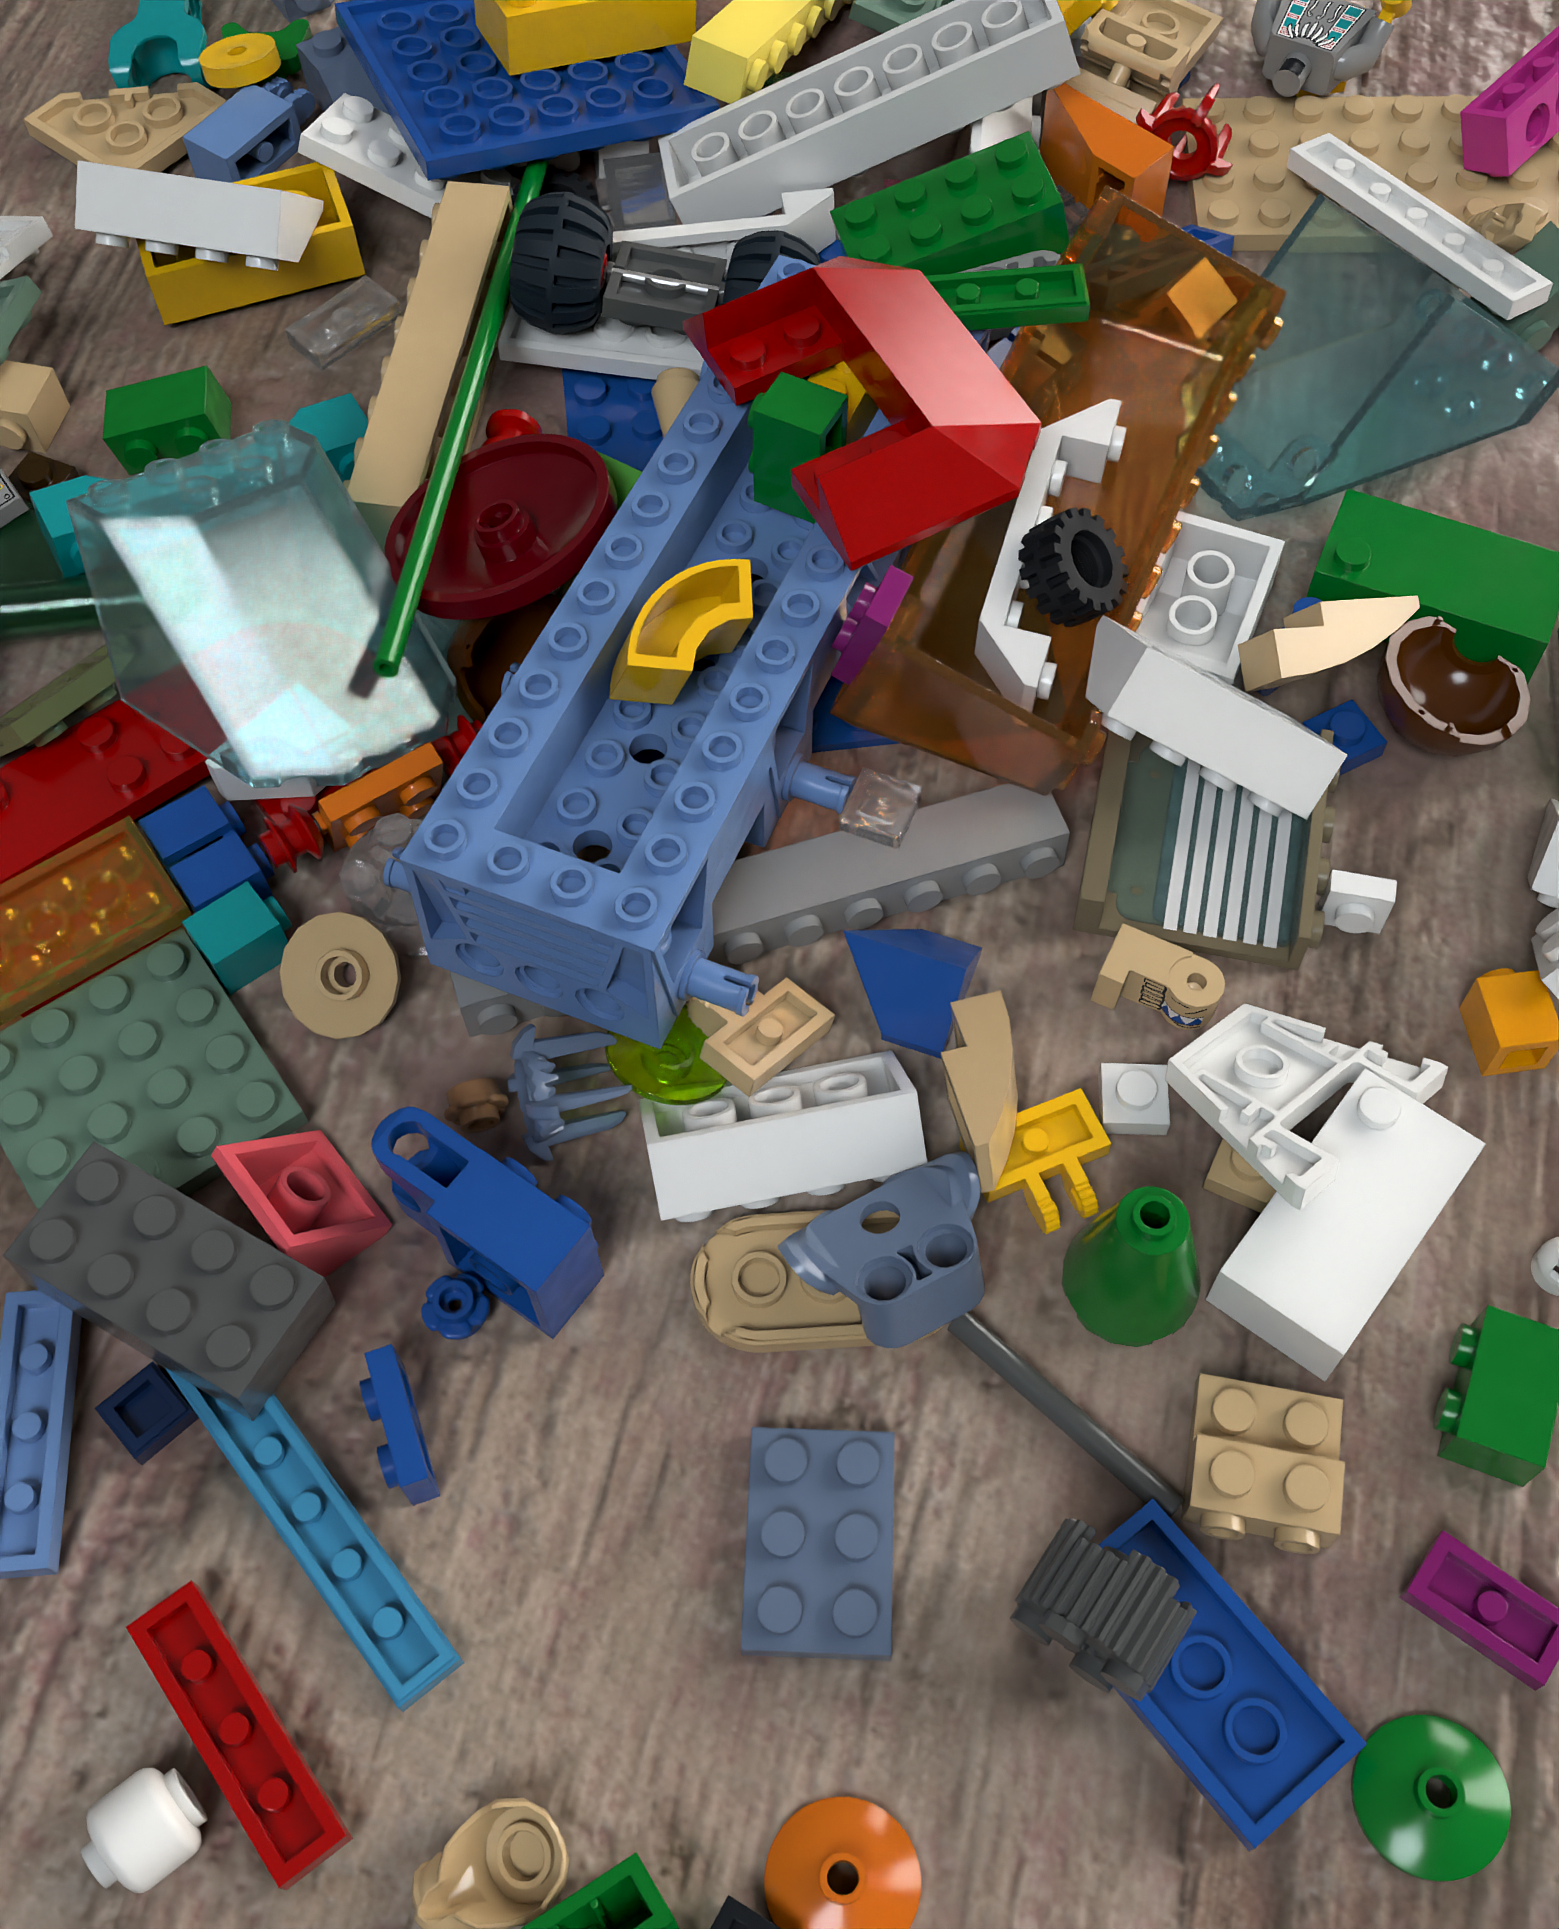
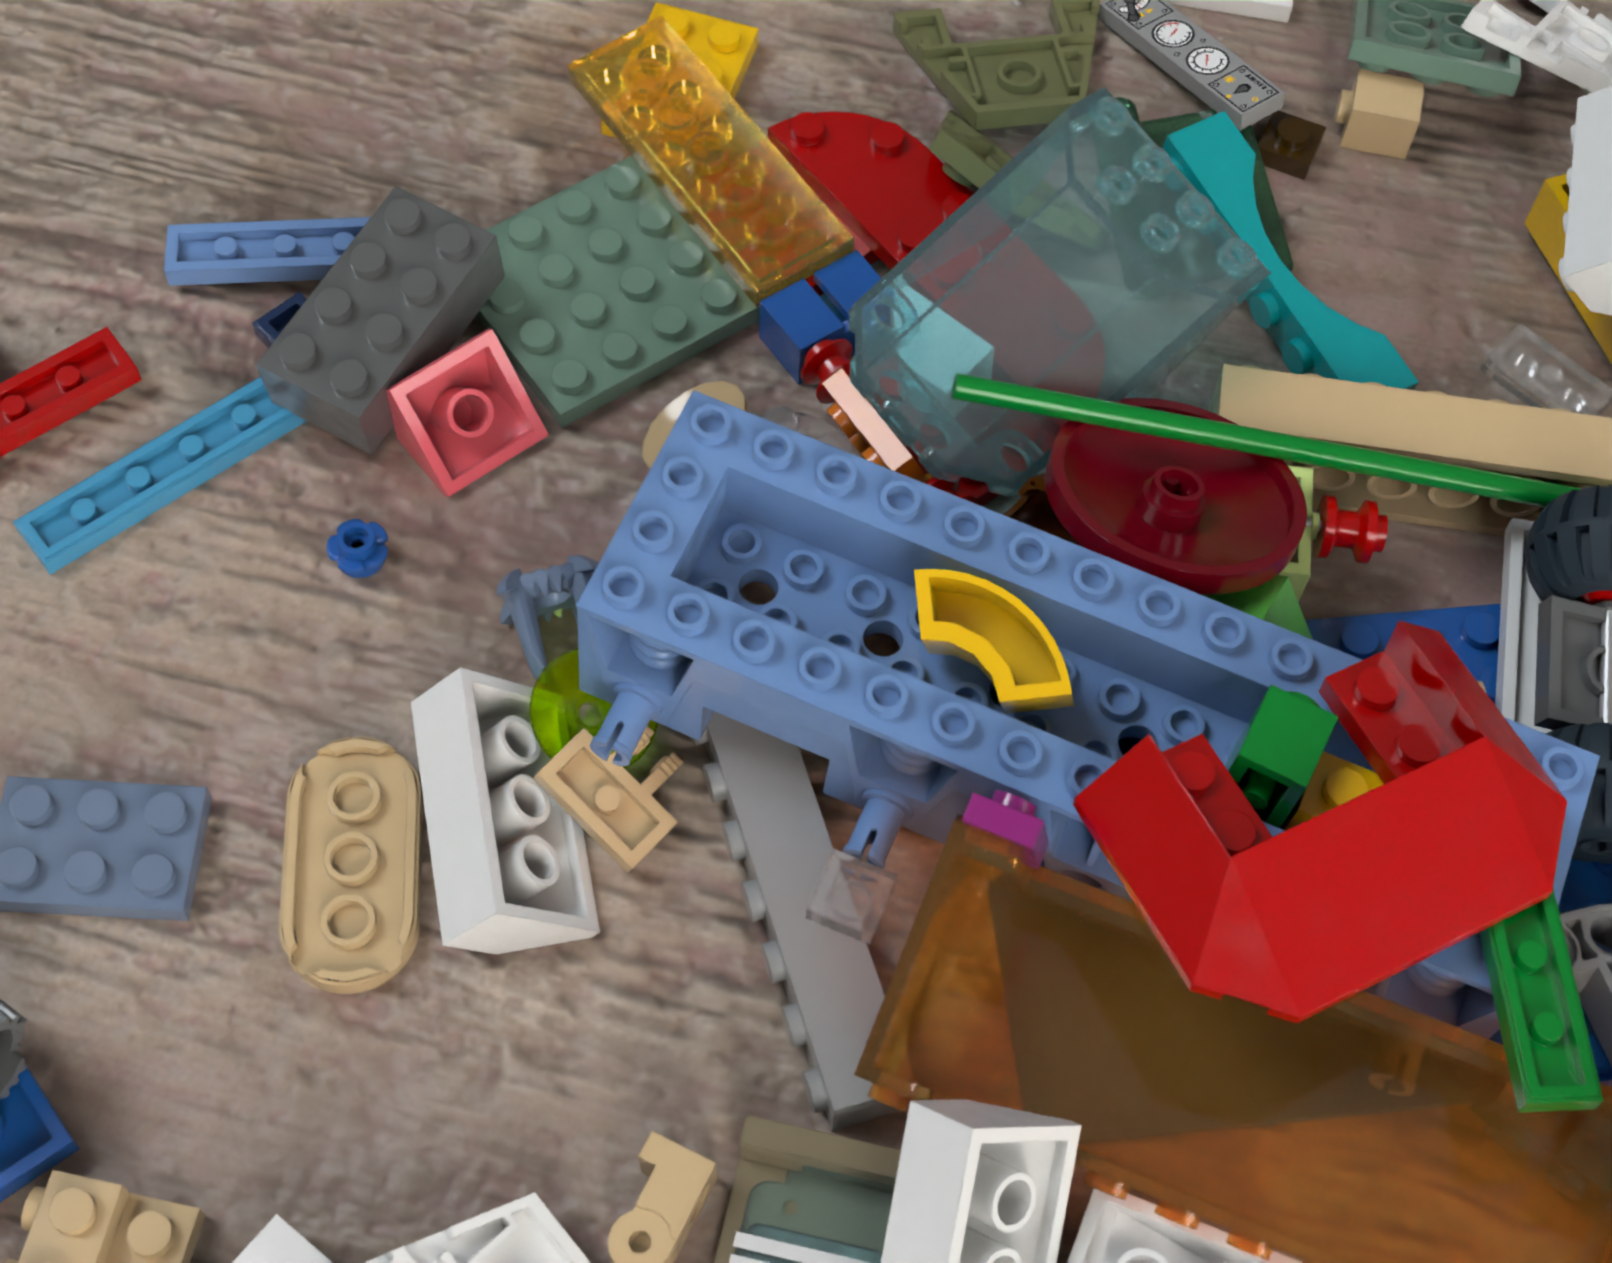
camera: 85 degrees right, 0 degrees up
green brick [102,365,232,475] -> none
teal brick [182,881,292,995] -> none
blue plate [359,1344,440,1506] -> none
blue brick [371,1106,604,1339] -> none
medium nougat plate [444,1078,509,1133] -> none
sand blue piece [777,1151,985,1348] -> none
blue slope [843,929,982,1059] -> none
tan slope [941,990,1018,1193] -> none
dark grey bar [947,1312,1185,1518] -> none
yellow hinge [959,1088,1111,1234] -> none
white slope [974,398,1127,721] -> none
black tyre [1018,507,1129,627] -> none
green cone [1061,1186,1201,1347] -> none
white plate [1098,1063,1170,1135] -> none

